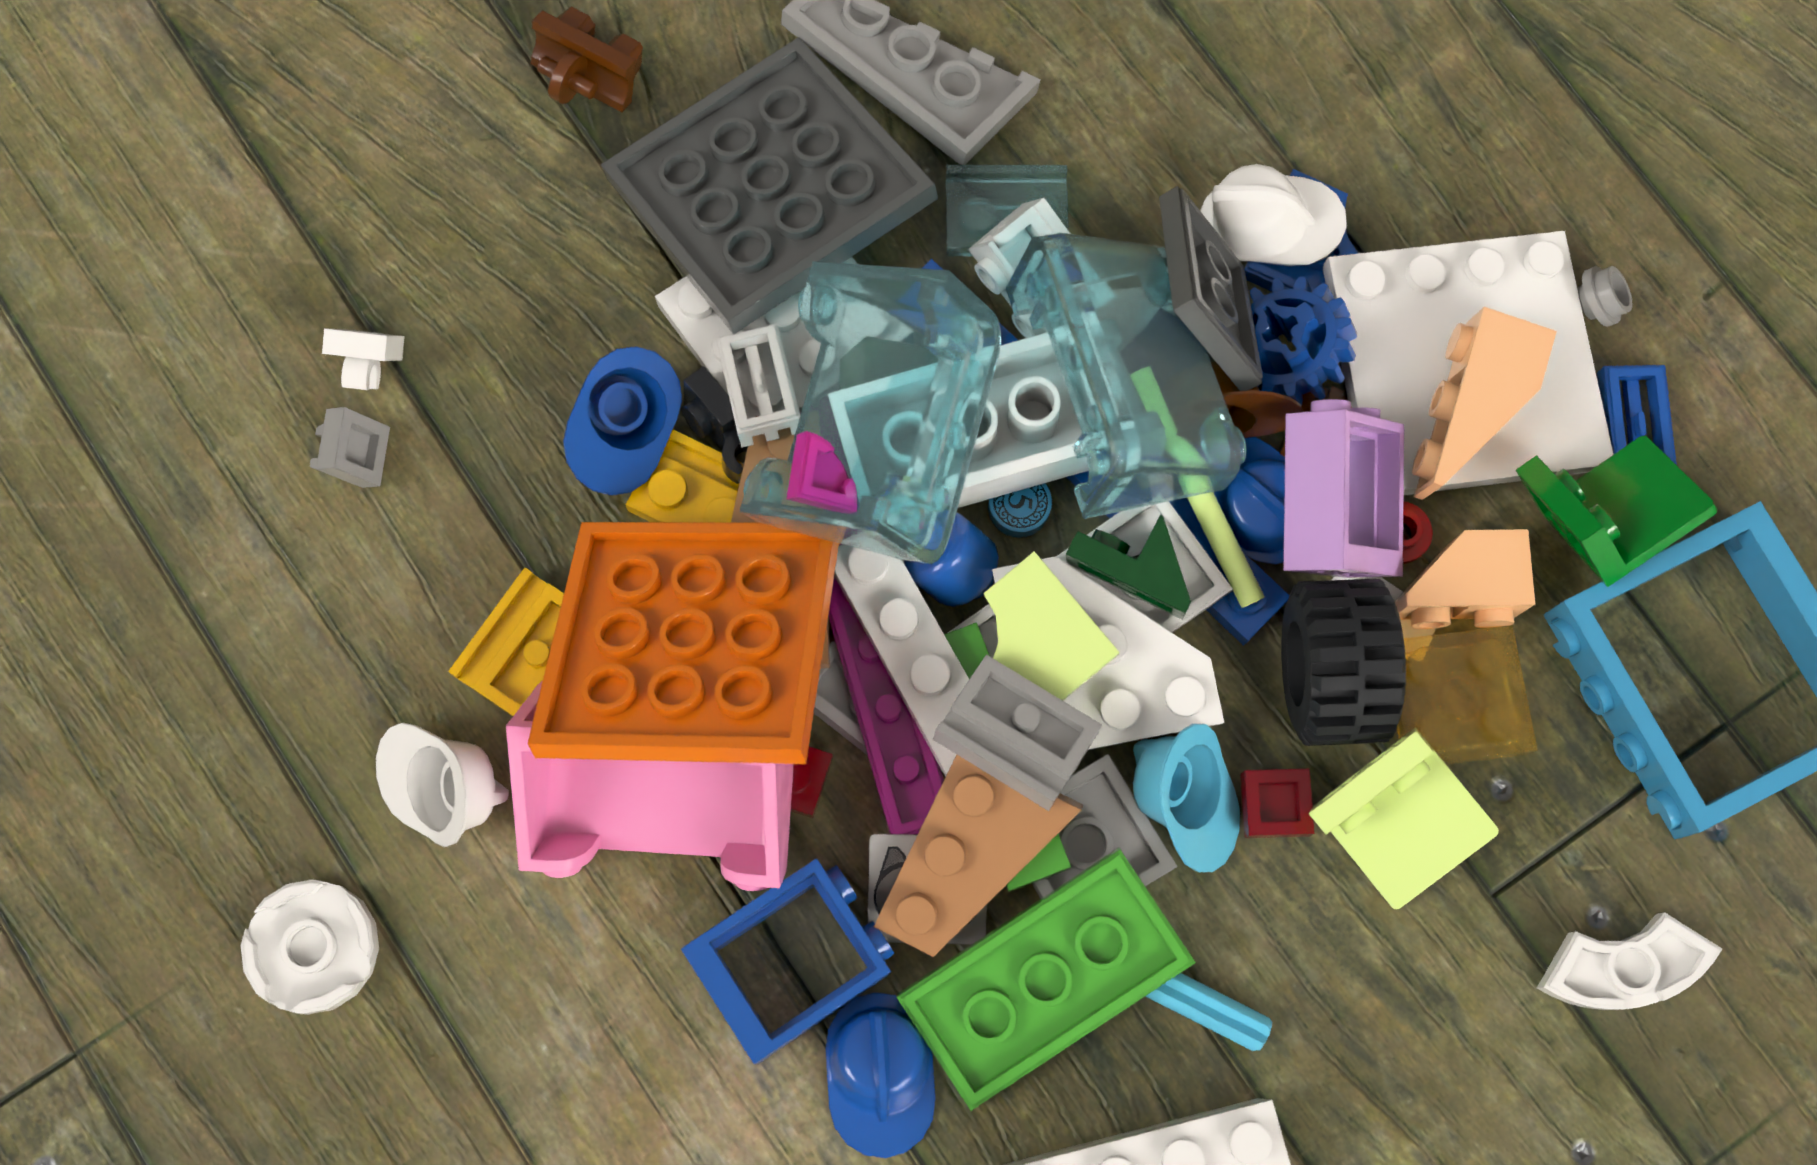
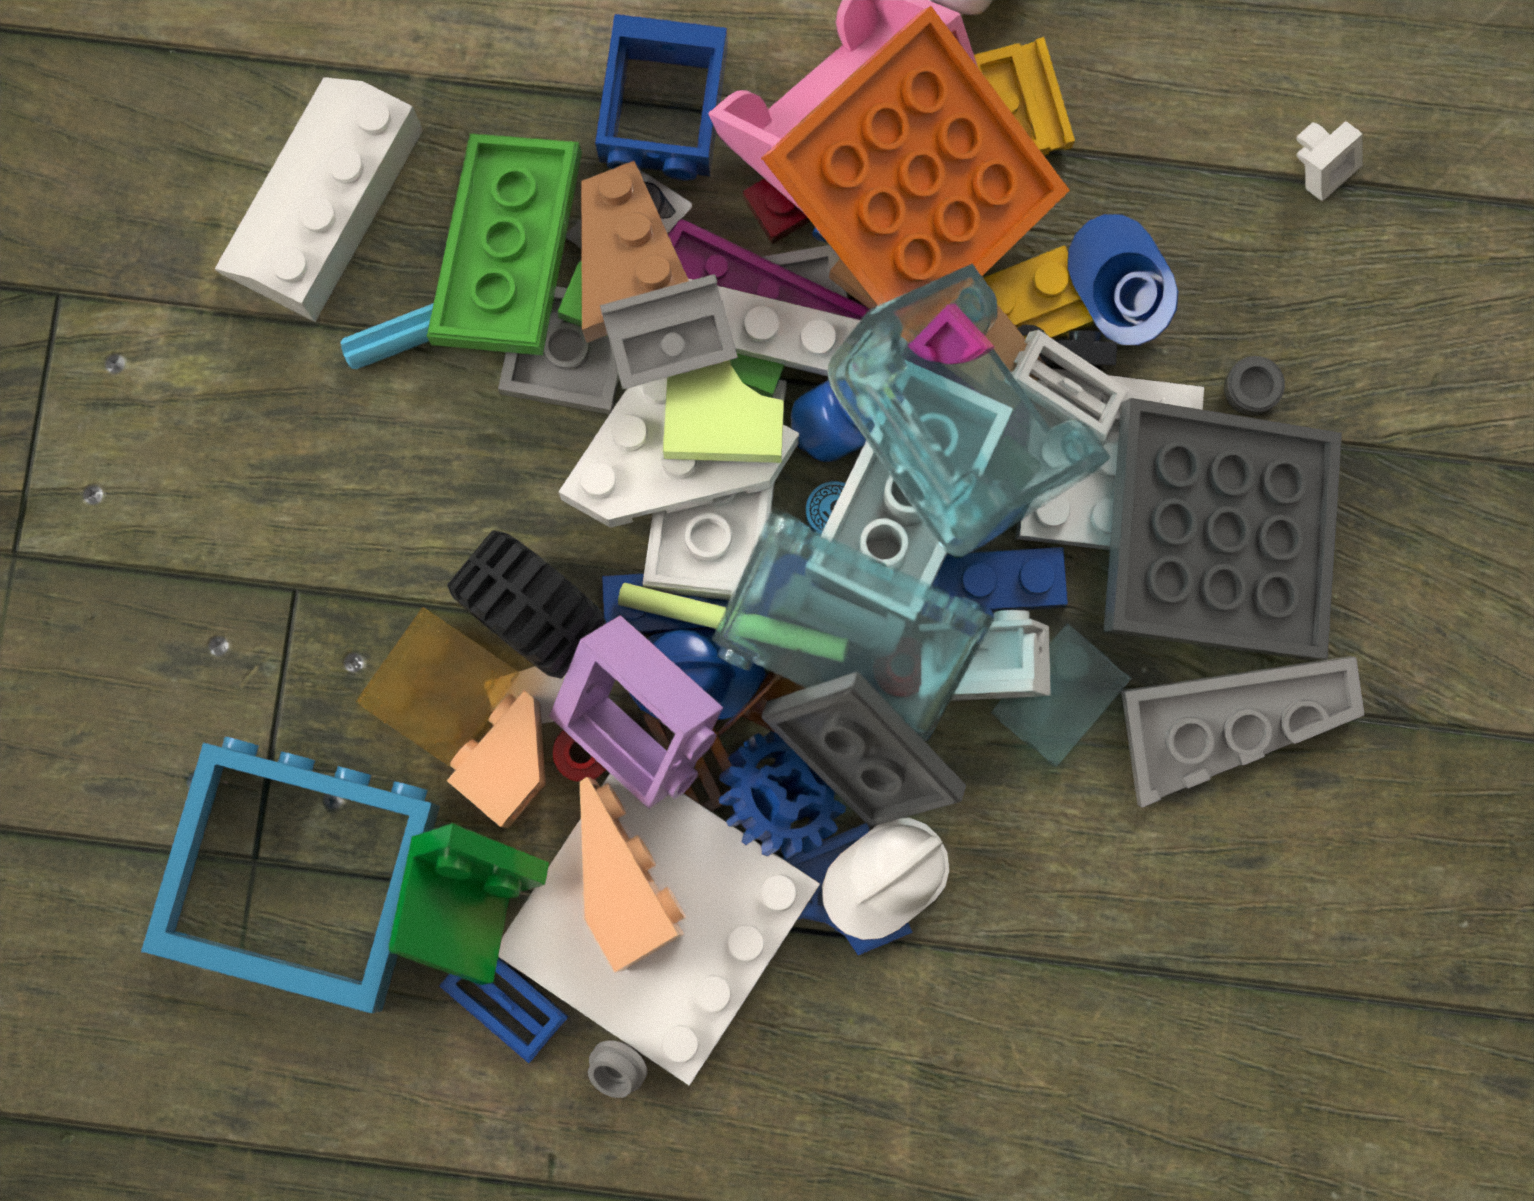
camera: 135 degrees right, 5 degrees up
light grey tile [310,407,390,488] -> none
reddish brown hips [531,6,643,113] -> none
blue piece [826,992,935,1158] -> none
dark green slope [1066,514,1191,620] -> none
medium azure piece [1133,724,1240,872] -> none
dark red plate [1240,768,1315,838] -> none
yellowish green bracket [1309,727,1499,909] -> none
white tile [1537,912,1722,1010] -> none
none -> dark grey tile [1224,356,1285,416]

